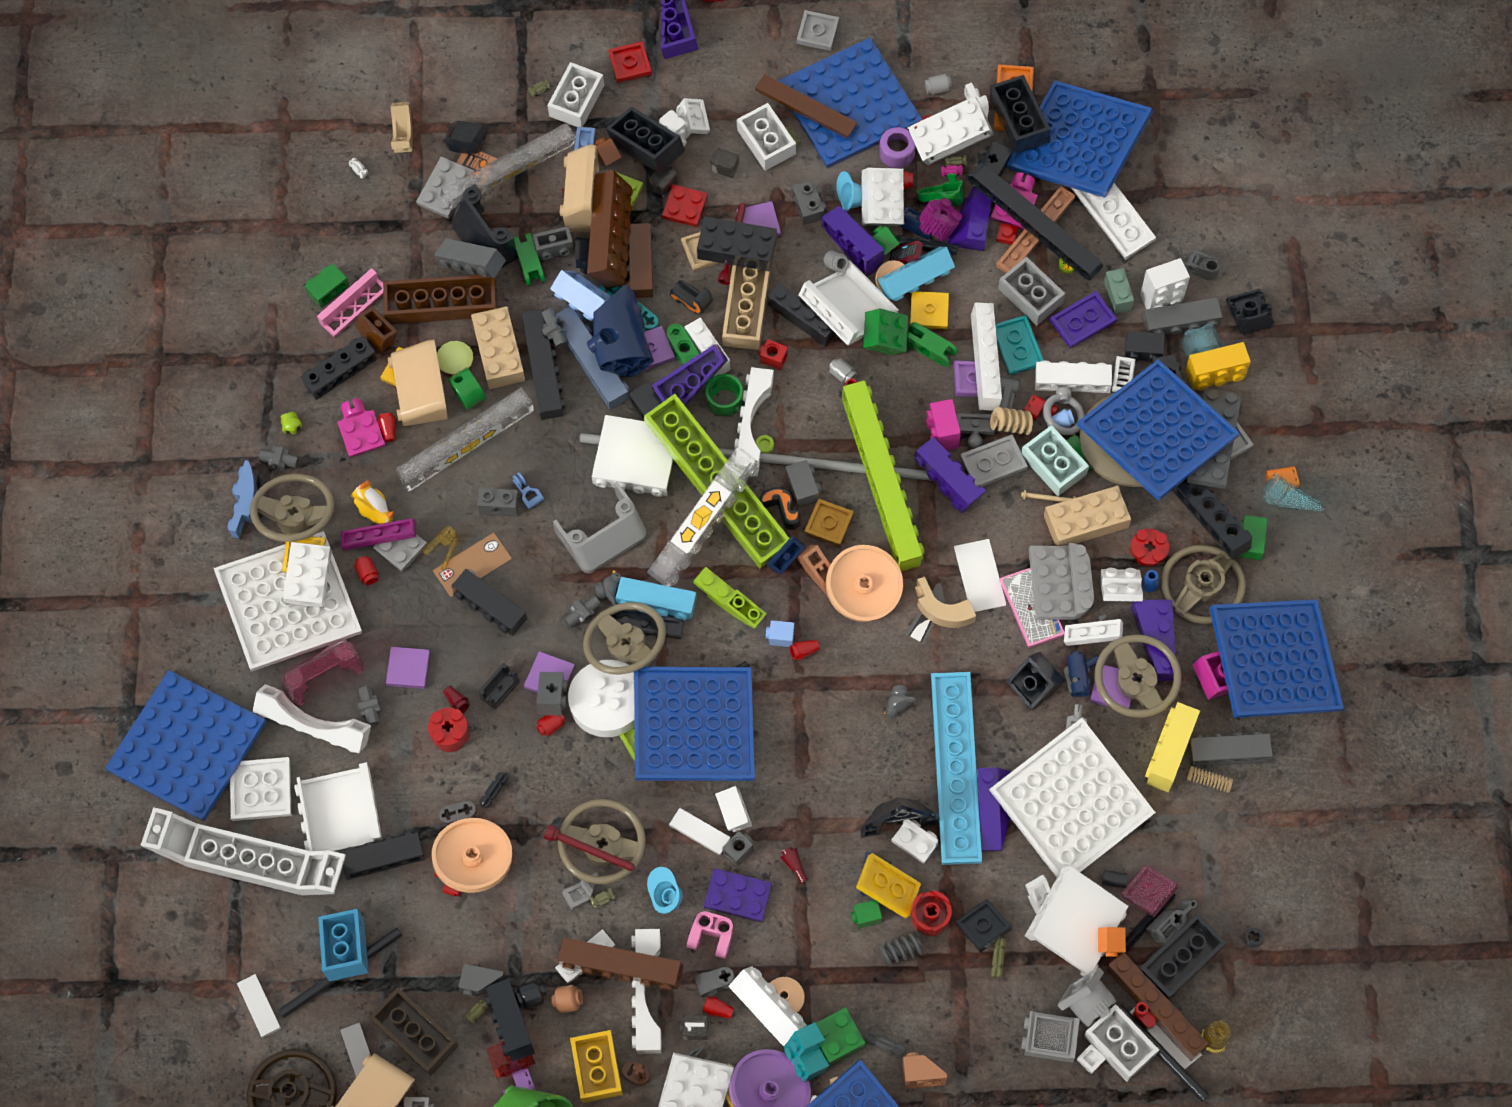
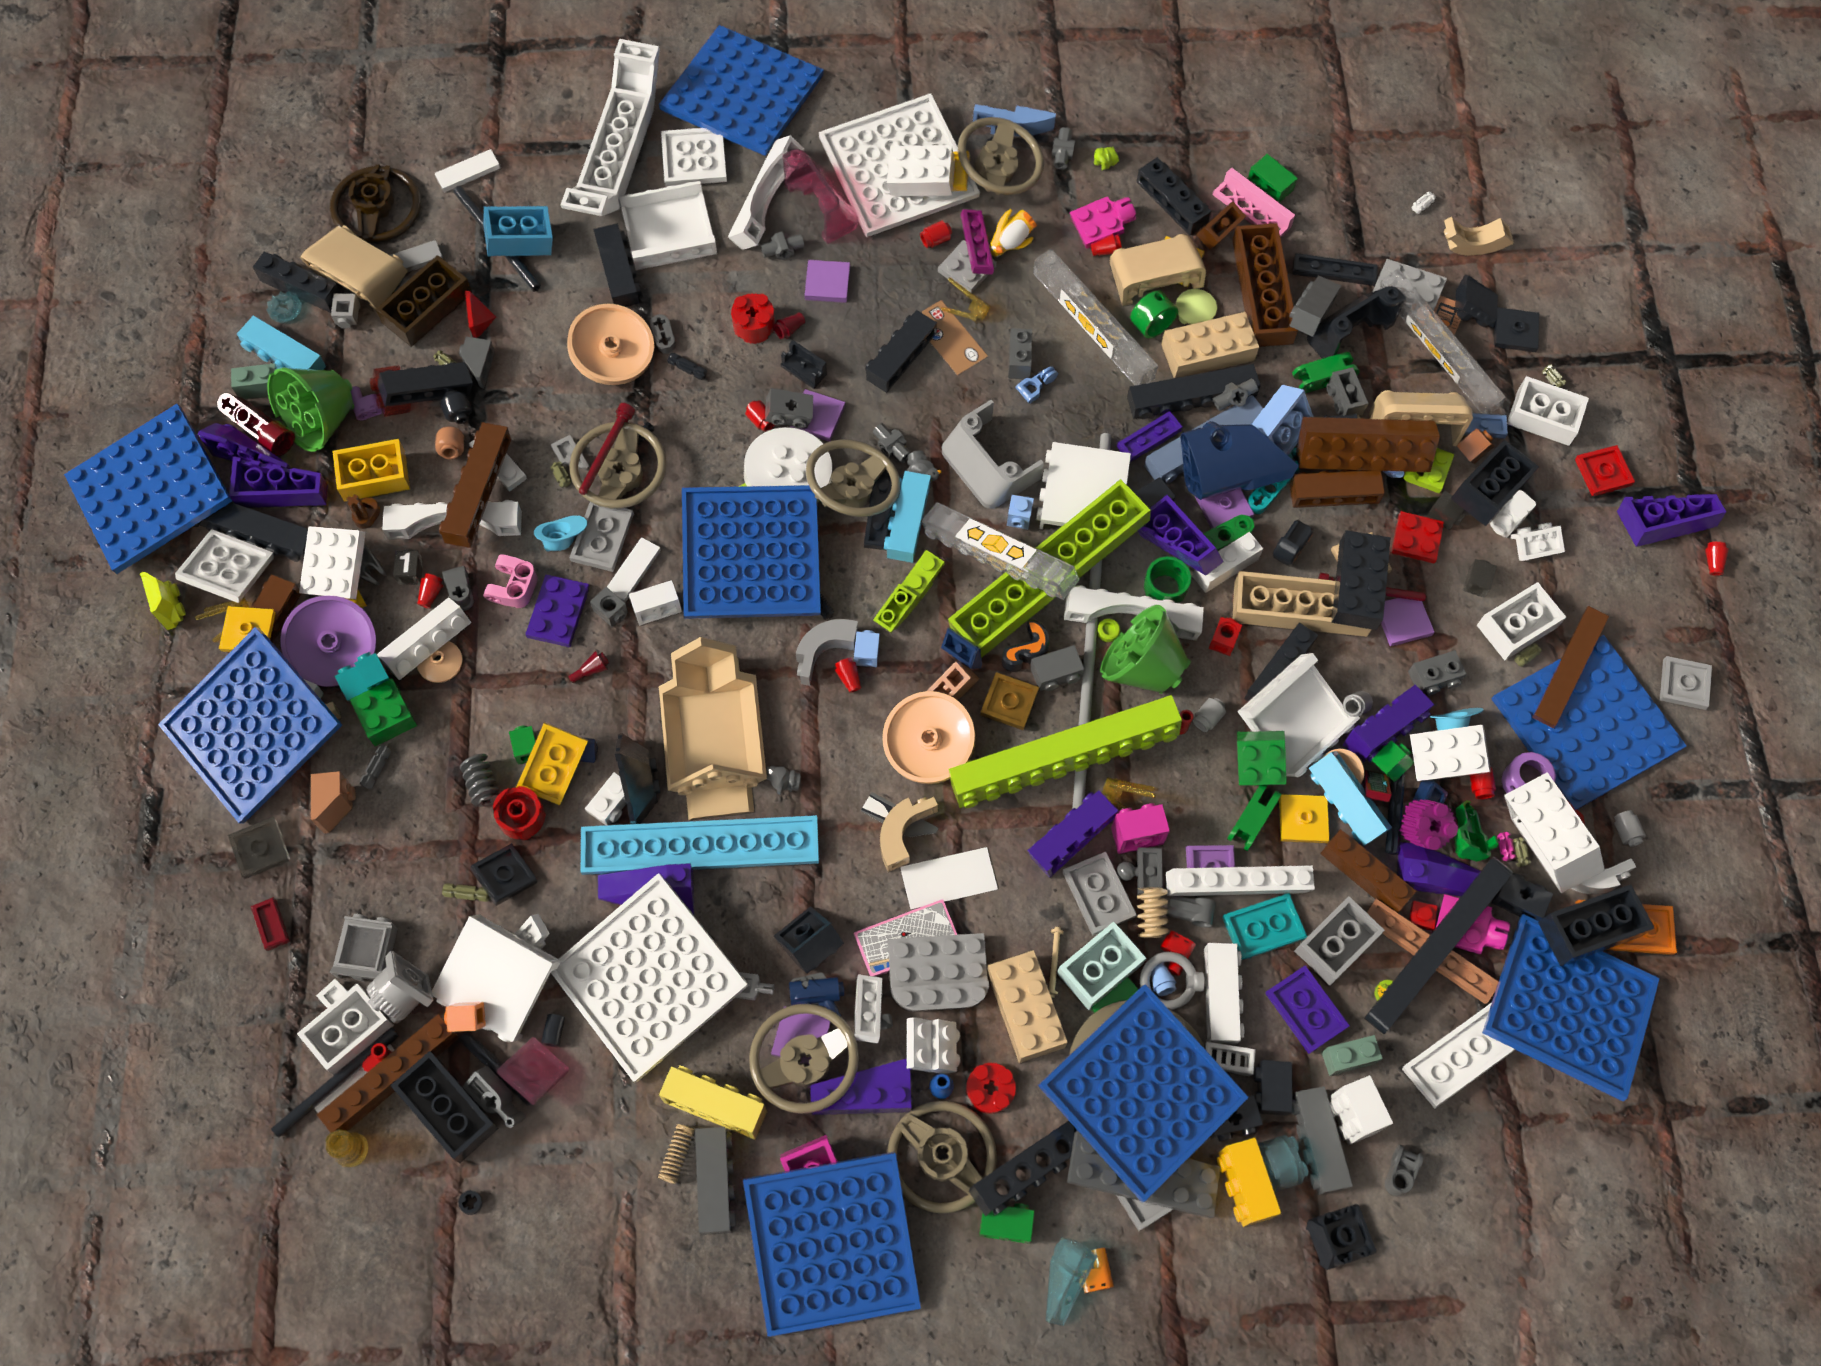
camera: 85 degrees right, 0 degrees up
none -> red slope [465,291,496,338]
none -> light grey plate [569,502,634,572]
none -> tan panel [659,637,767,820]
none -> light grey arch [796,619,858,686]
none -> light blue brick [1007,495,1034,530]
none -> bright green cone [1100,605,1191,694]
none -> clear yellow plant [1102,777,1156,810]
none -> dark purple plate [1117,411,1183,463]
none -> black tile [1292,253,1378,286]
none -> reddish brown brick [1320,829,1416,913]
none -> black plate [1494,307,1539,352]

